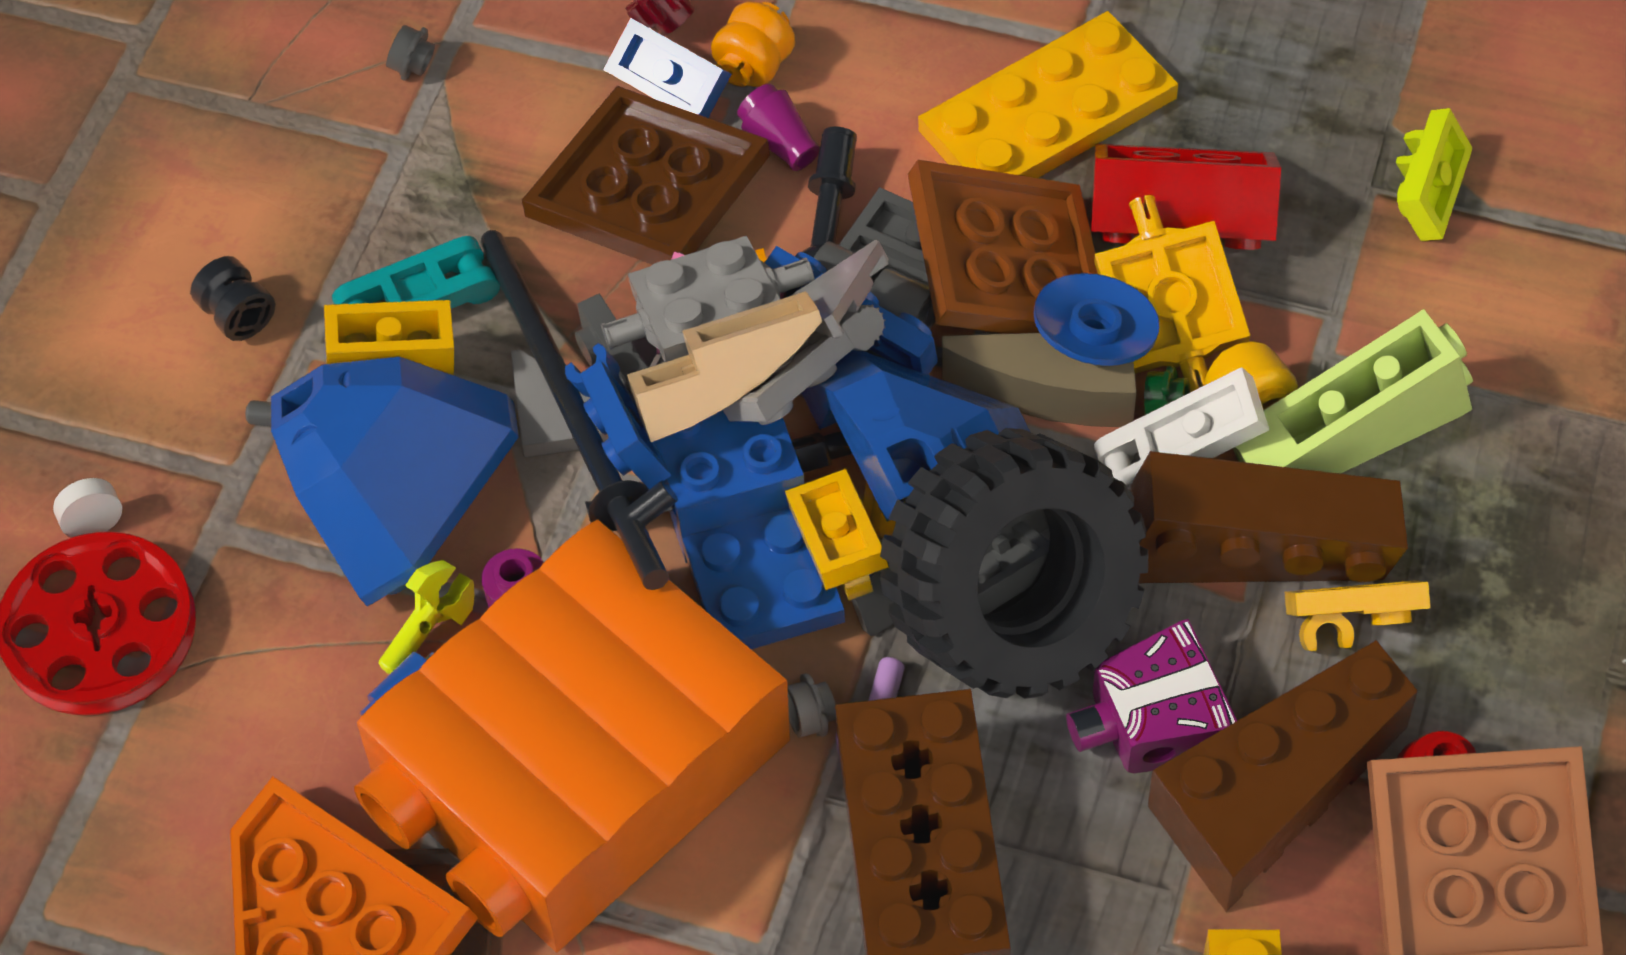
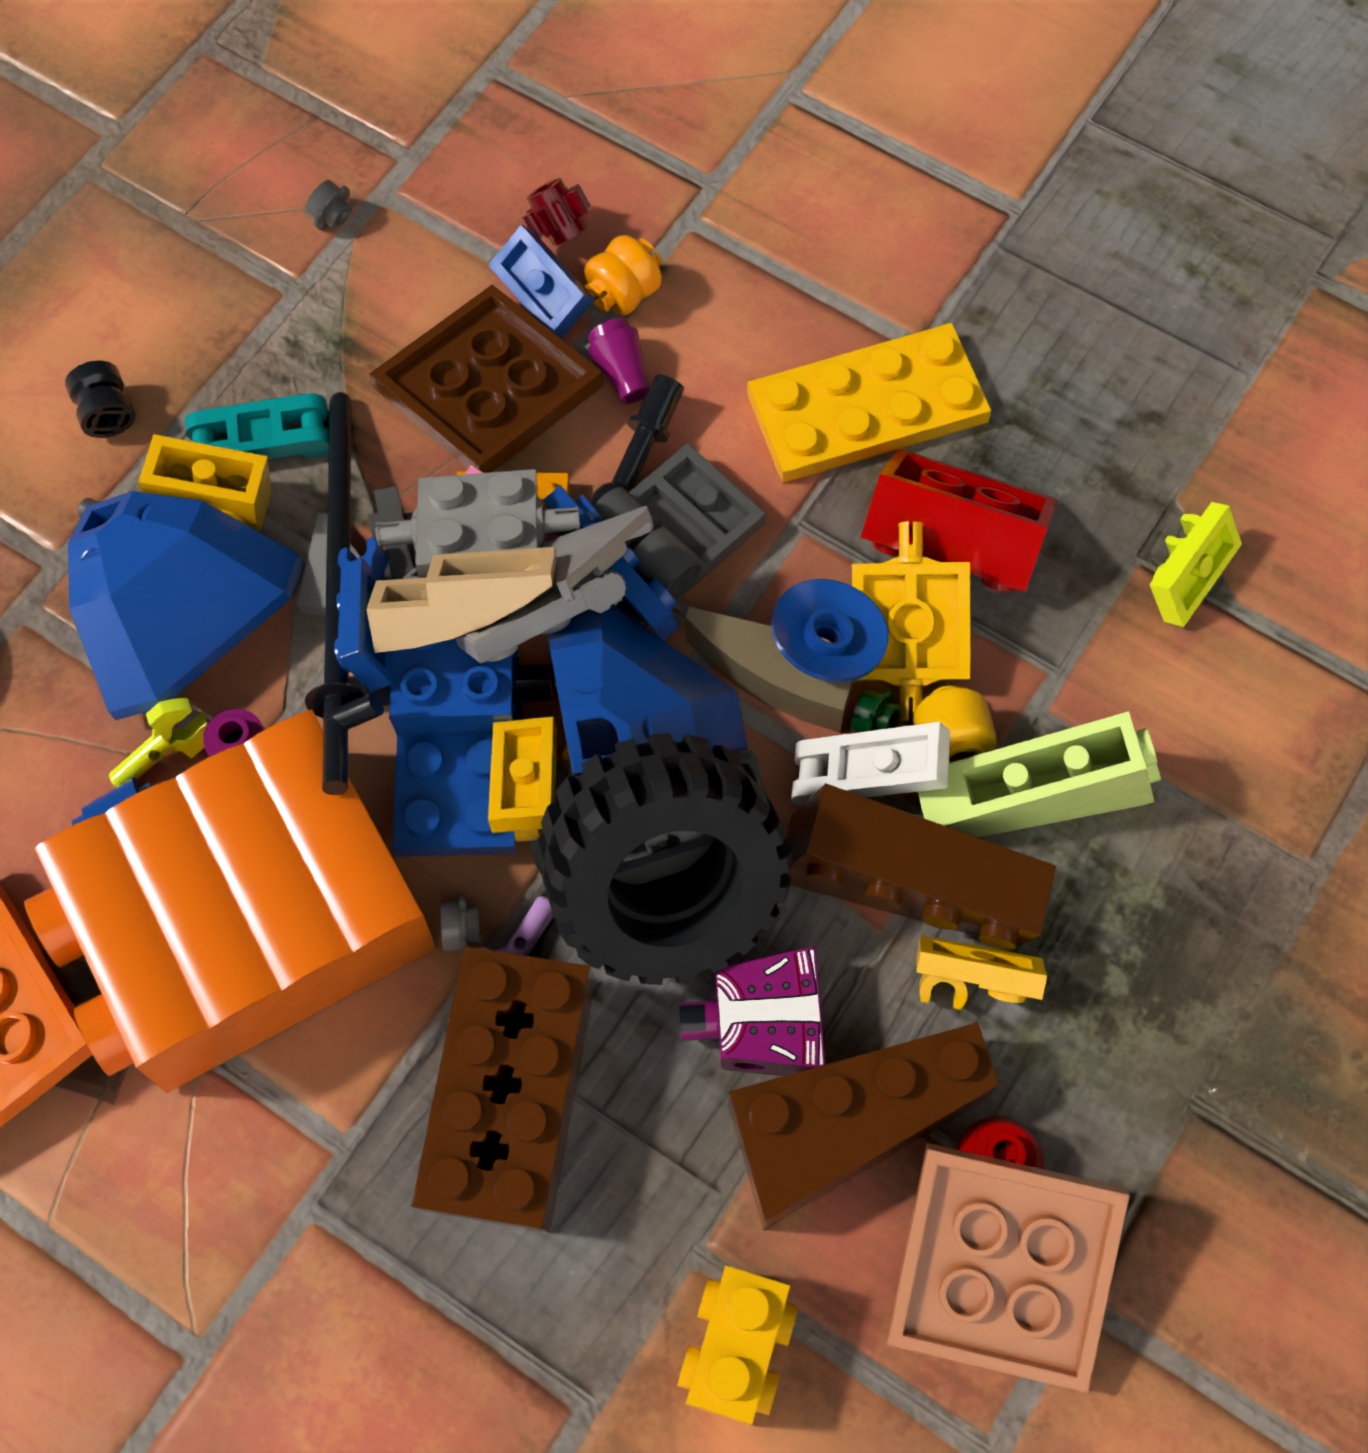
camera: 15 degrees right, 10 degrees up
dark orange plate [908,160,1098,334] -> none

